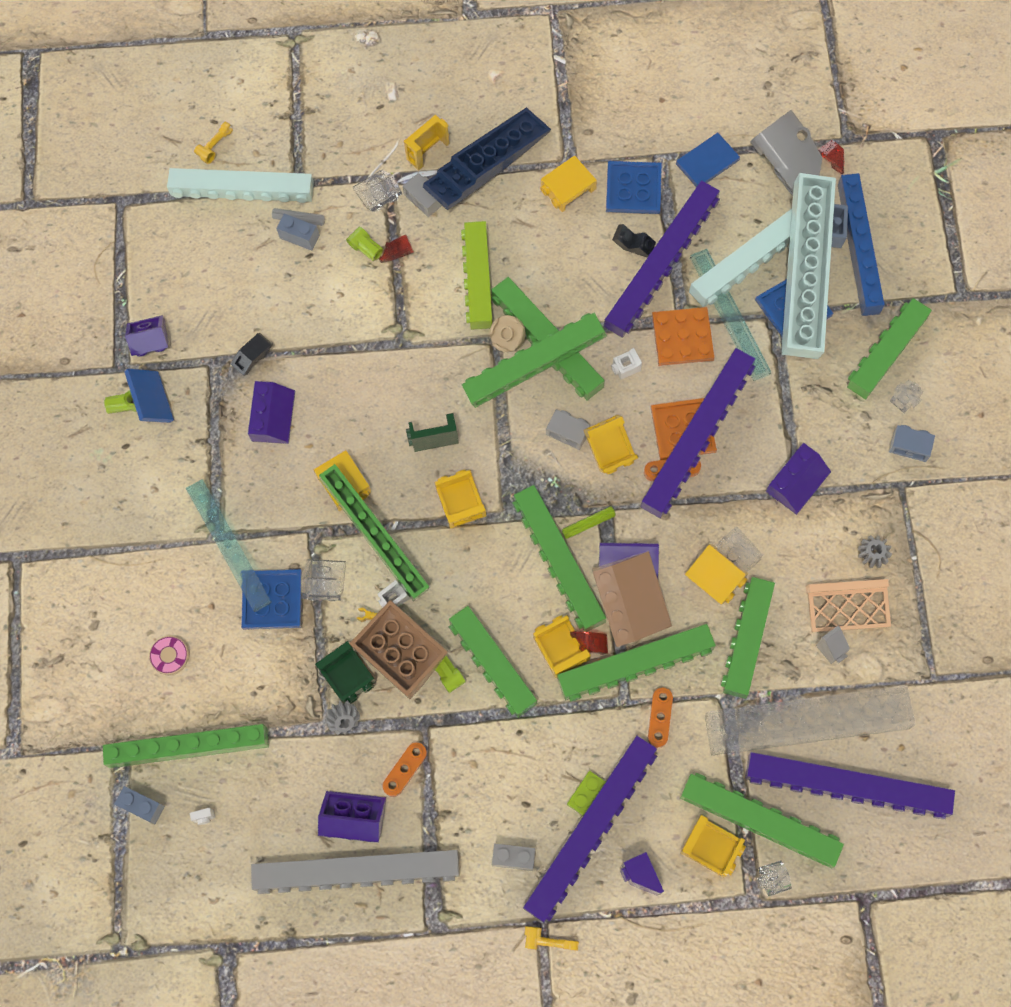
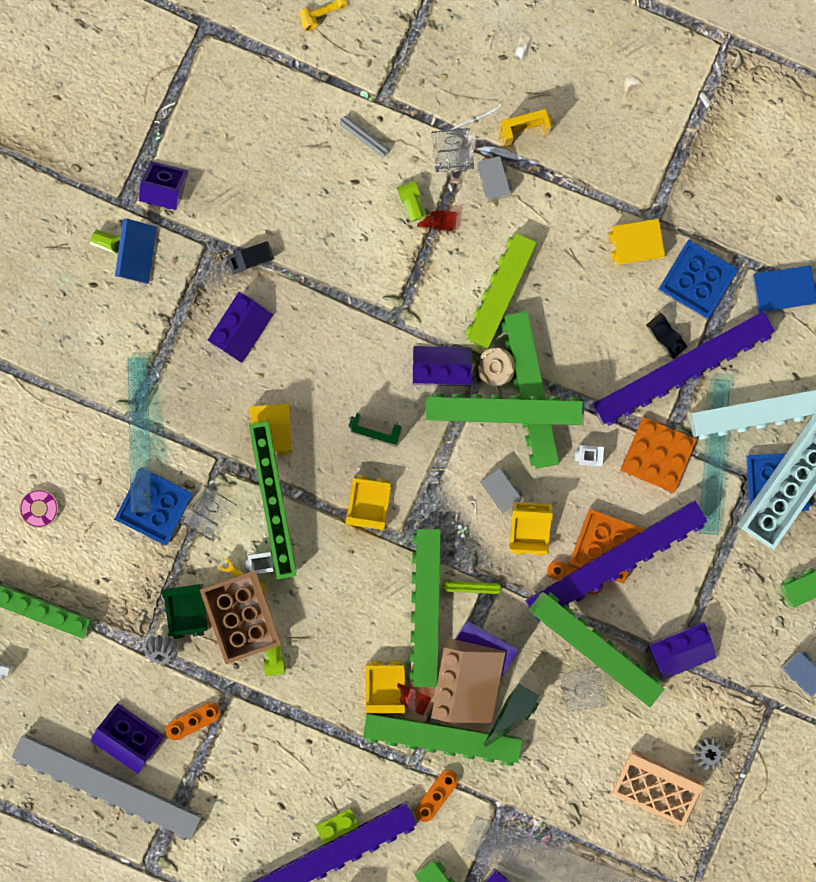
camera: 25 degrees right, 15 degrees up
light aqua brick [167,168,314,203] -> none
sand blue brick [276,213,320,251] -> none
dark blue slope [423,107,551,210] -> none
bright green brick [448,606,537,718] -> none
light grey brick [492,843,535,871] -> none
yellow panel [685,544,748,605] -> none
bright green brick [720,577,775,699] -> none
light grey slope [816,625,850,664] -> none
none -> dark purple slope [412,346,472,386]
none -> dark green slope [483,684,539,747]
none -> bright green brick [528,592,665,708]

